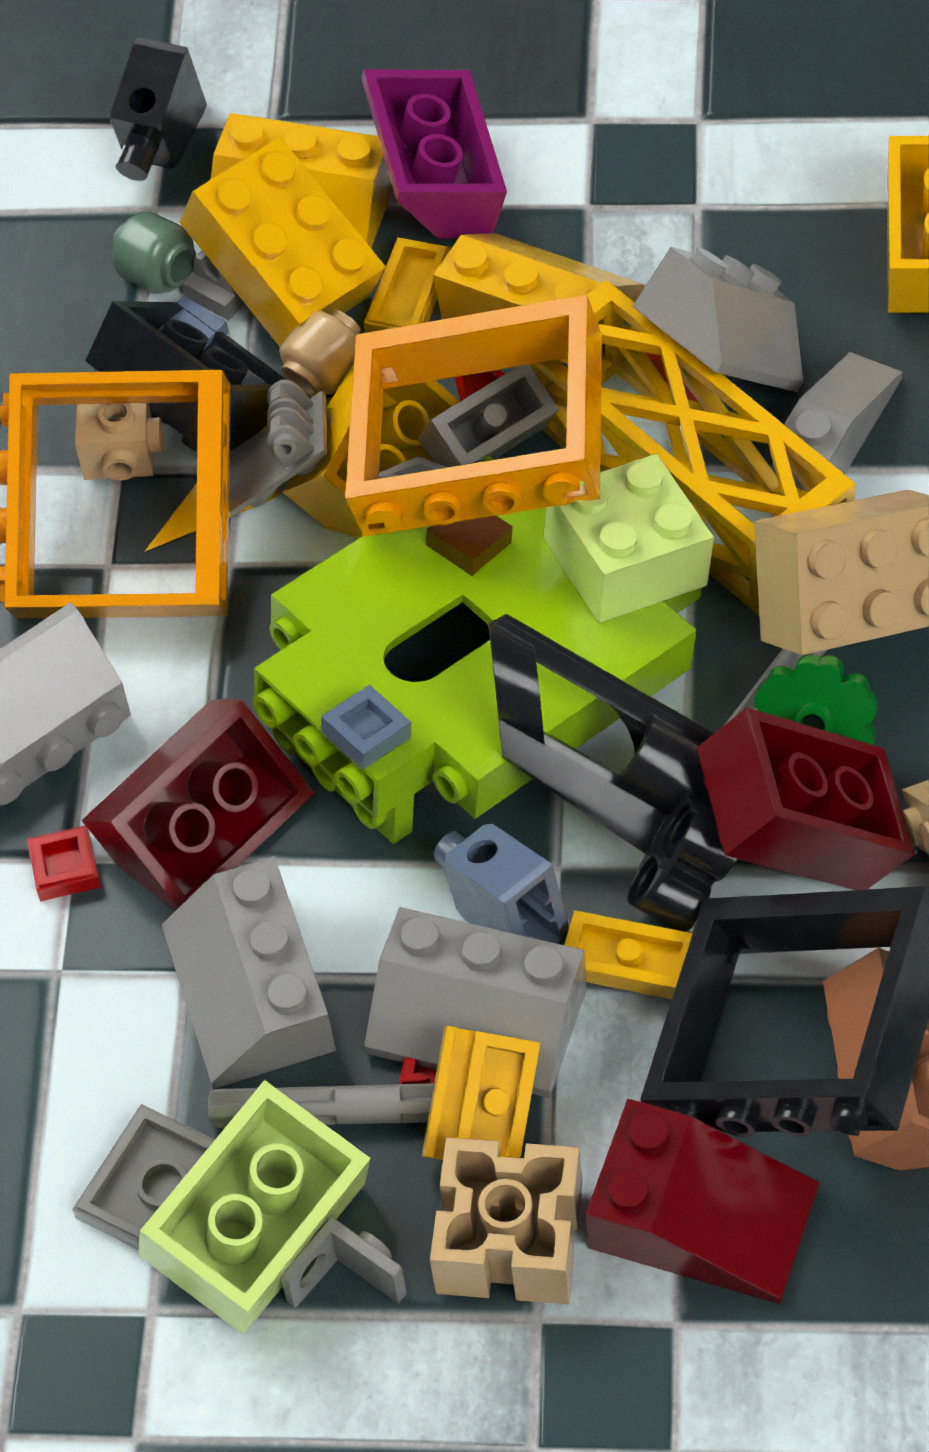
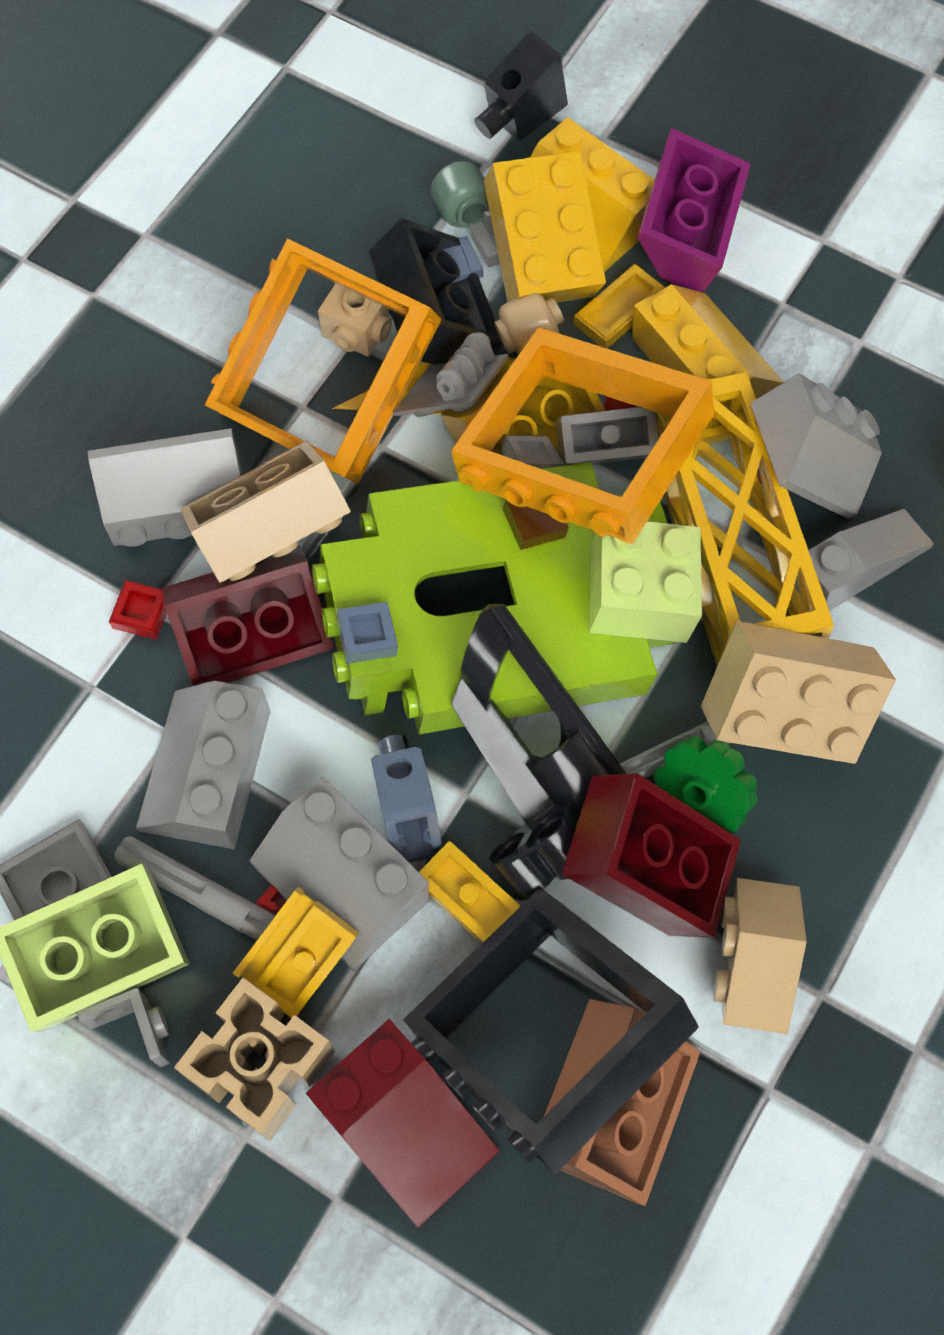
camera: 25 degrees right, 10 degrees up
none -> tan brick [180,441,351,583]

